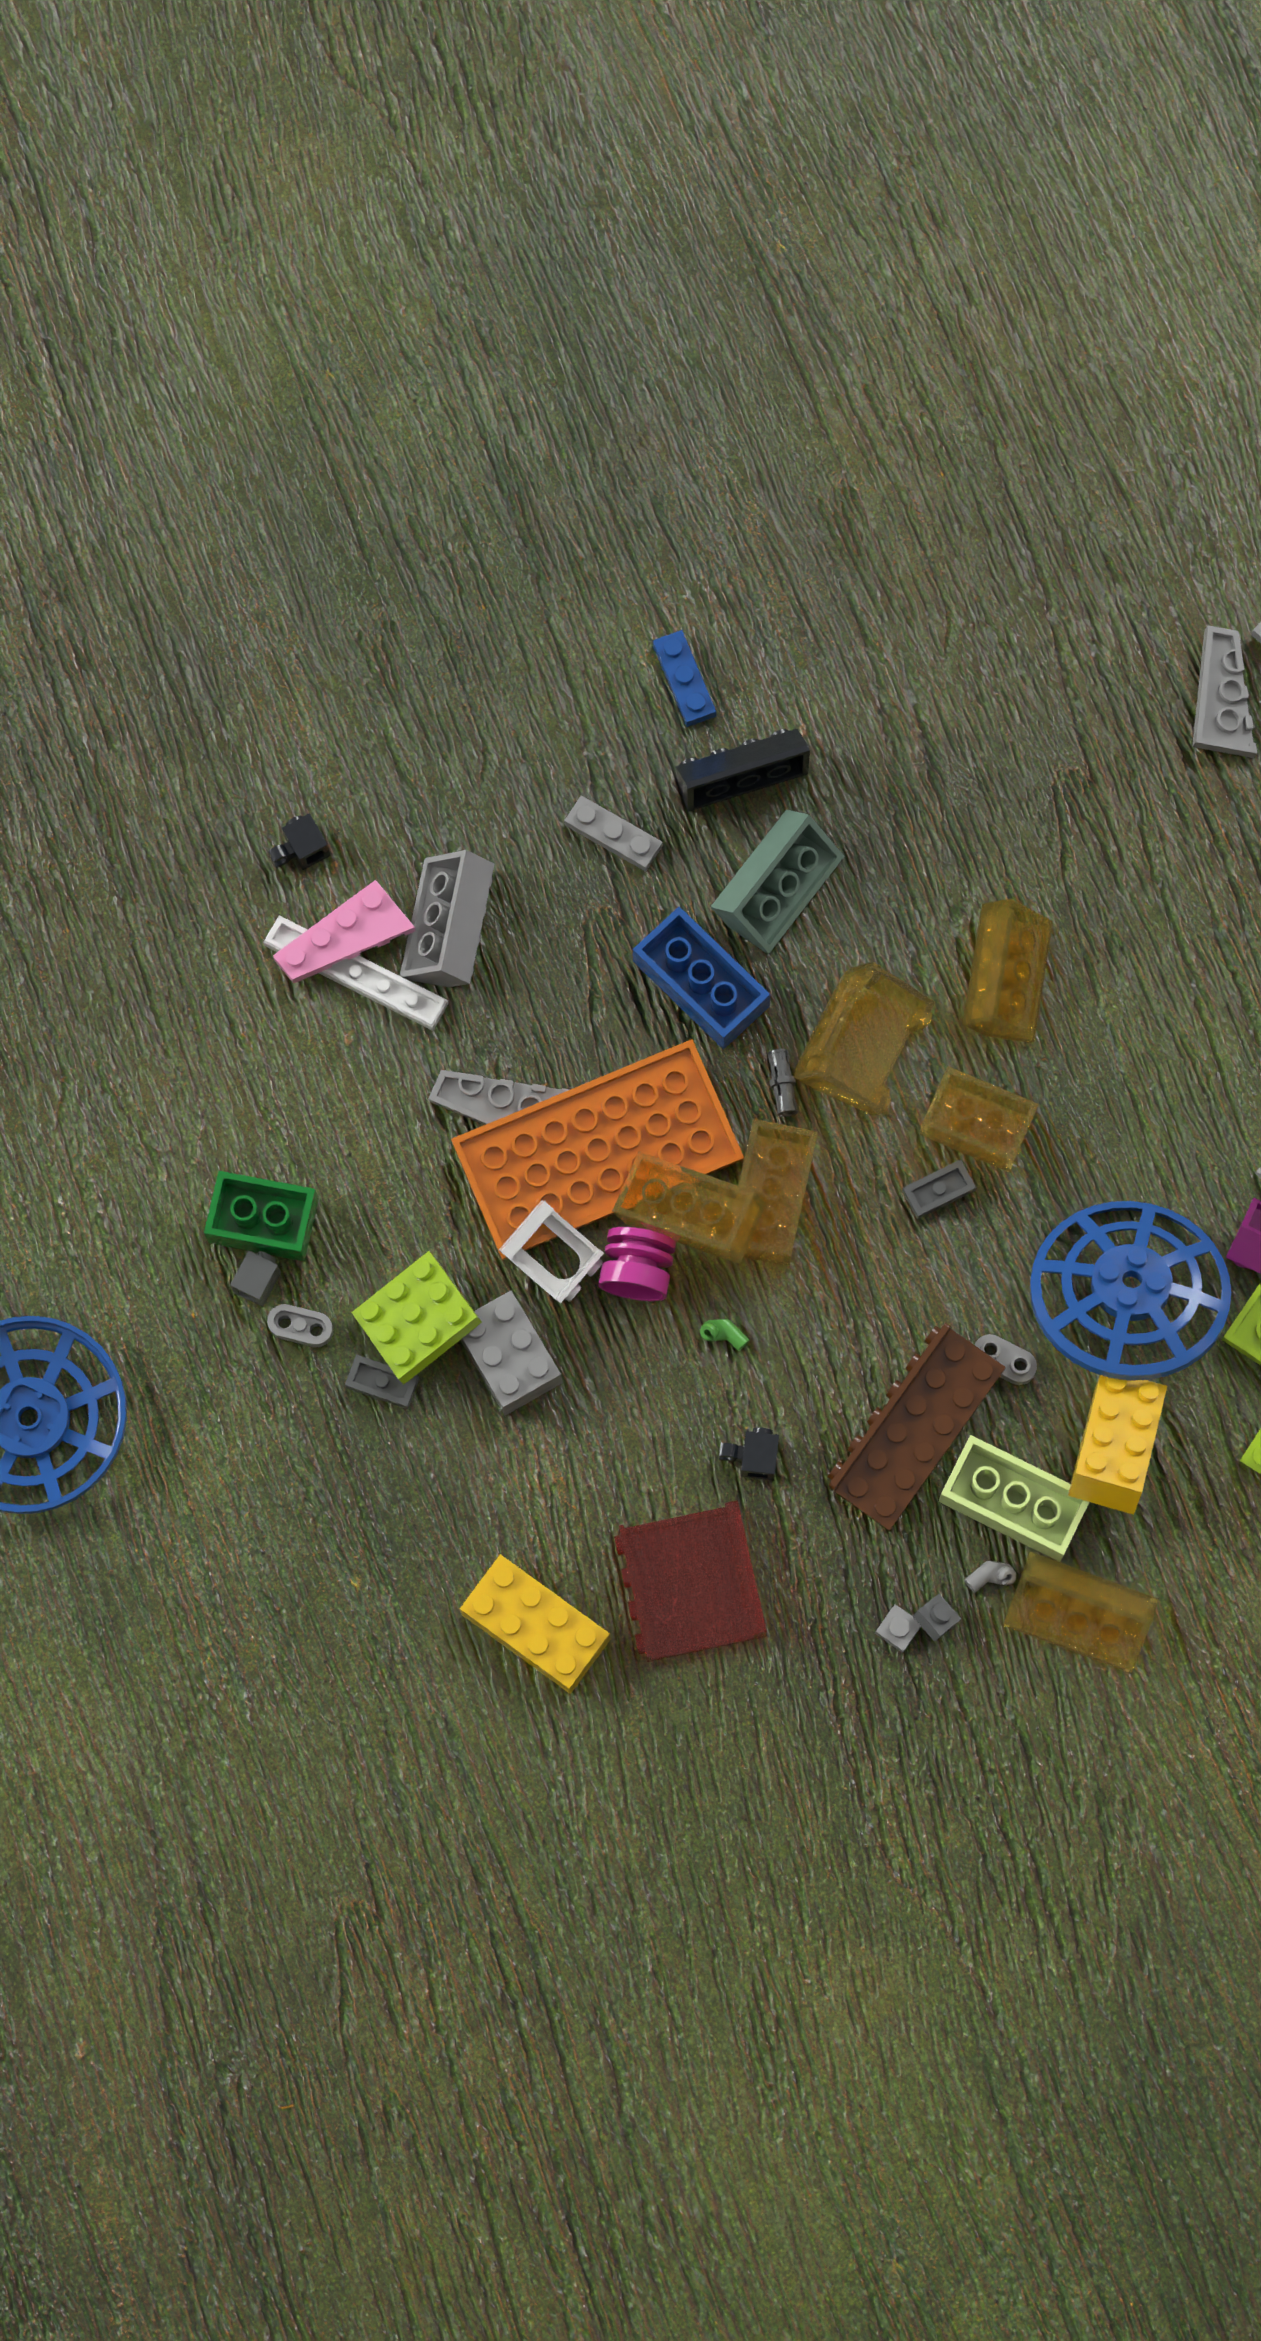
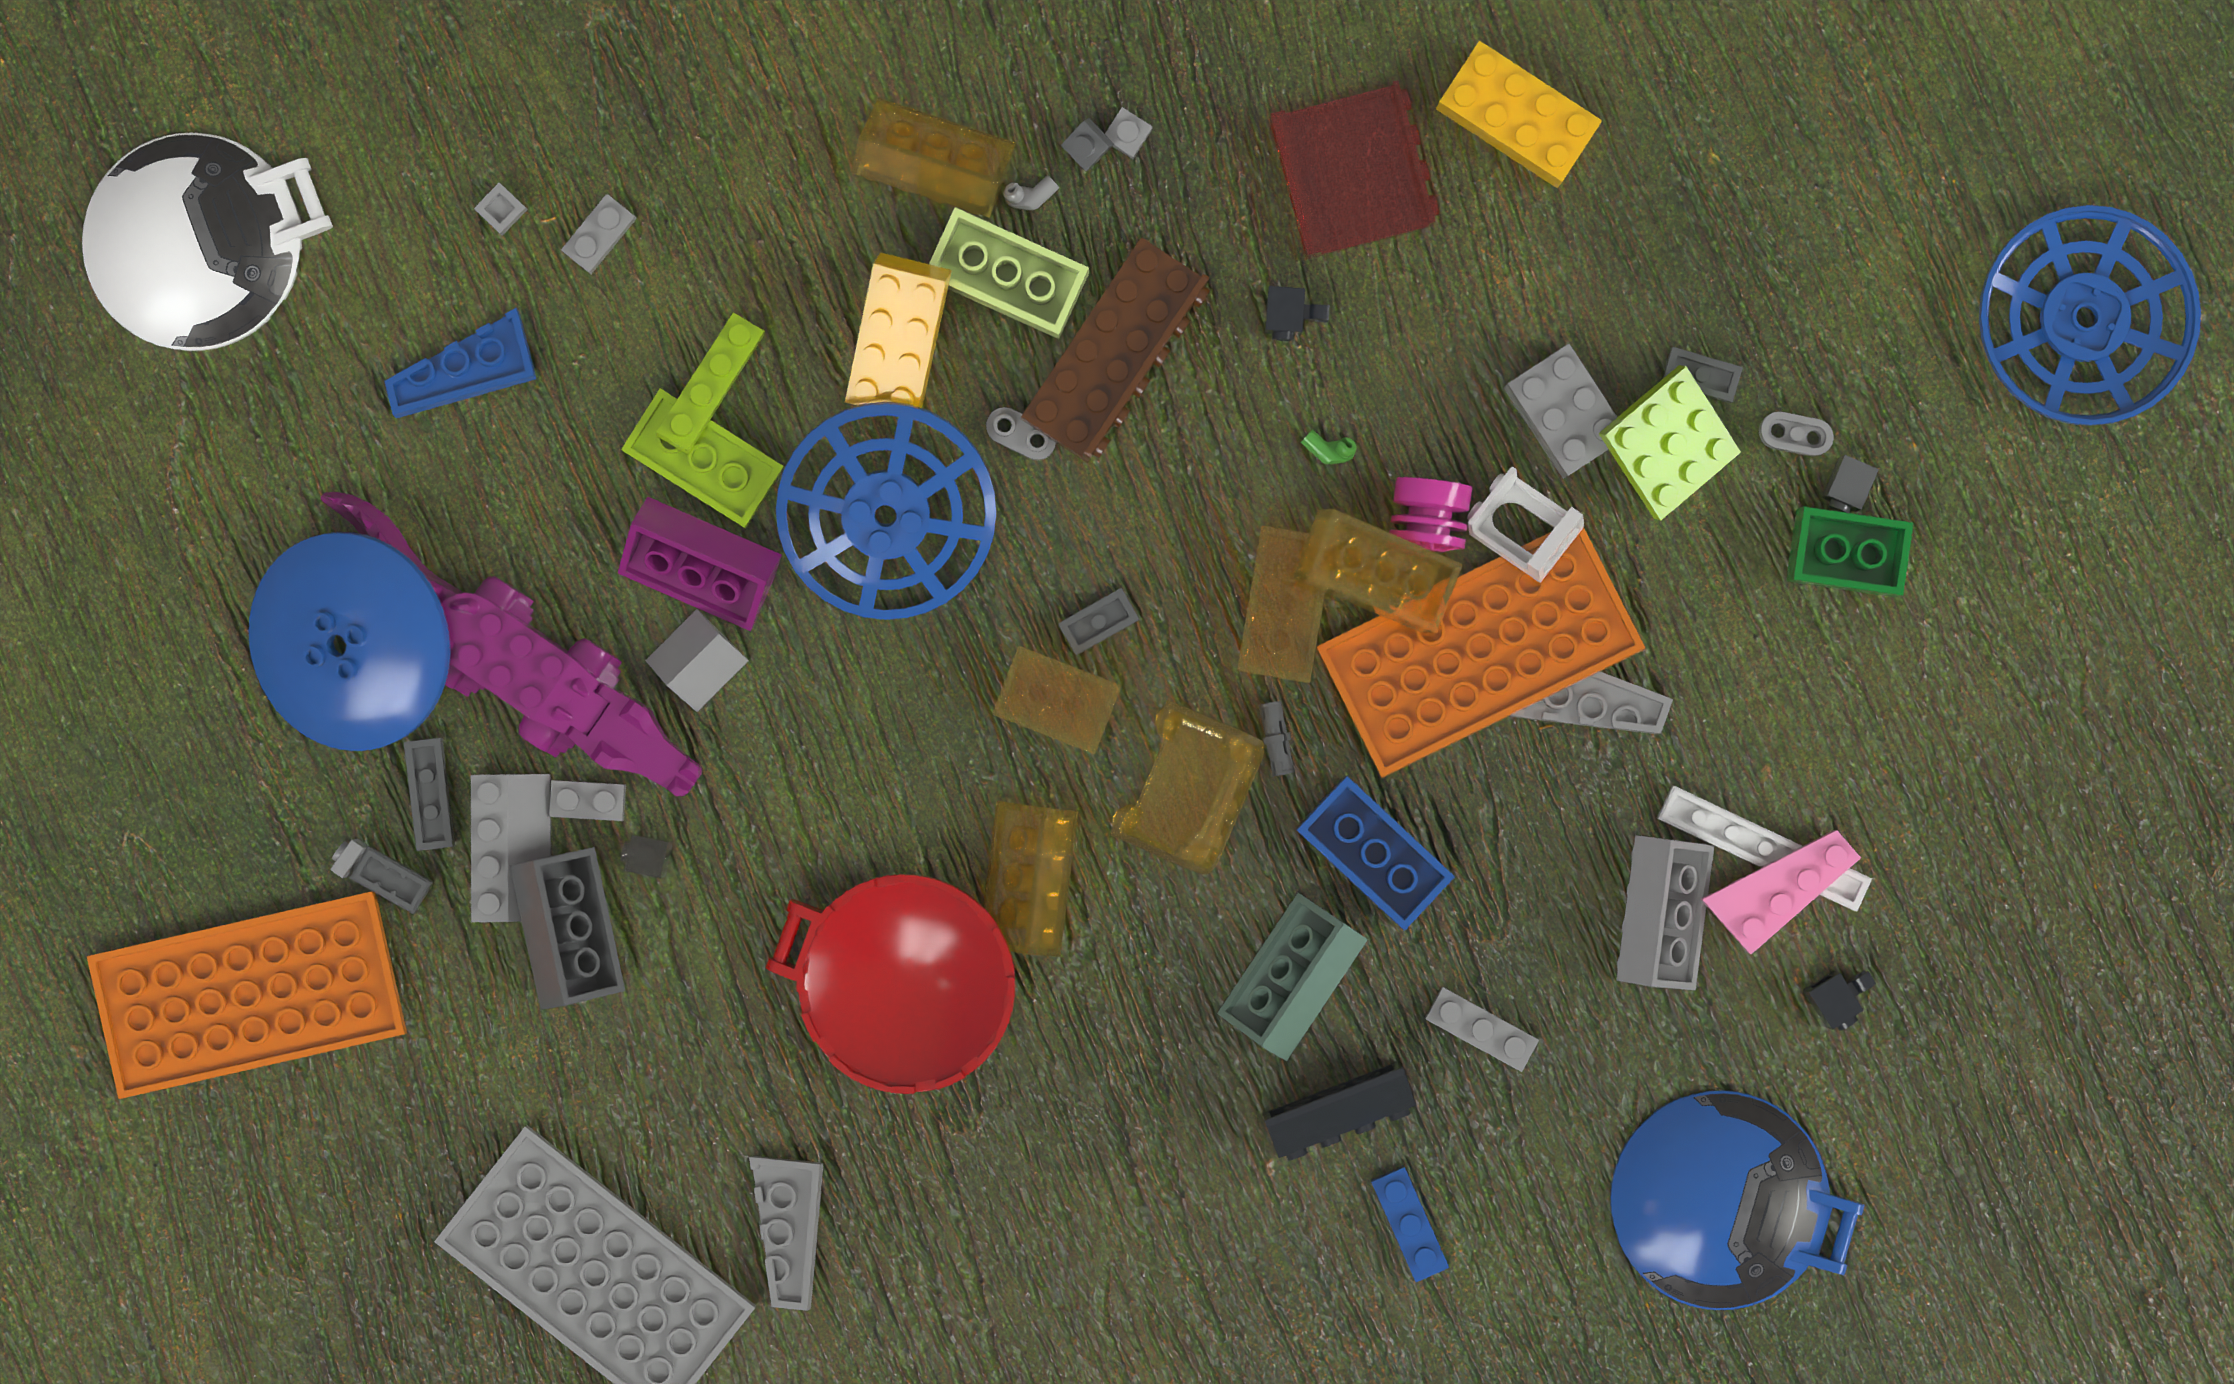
camera: 175 degrees right, 15 degrees up
none -> red dish [765,874,1016,1094]
none -> blue dish [1610,1090,1865,1310]

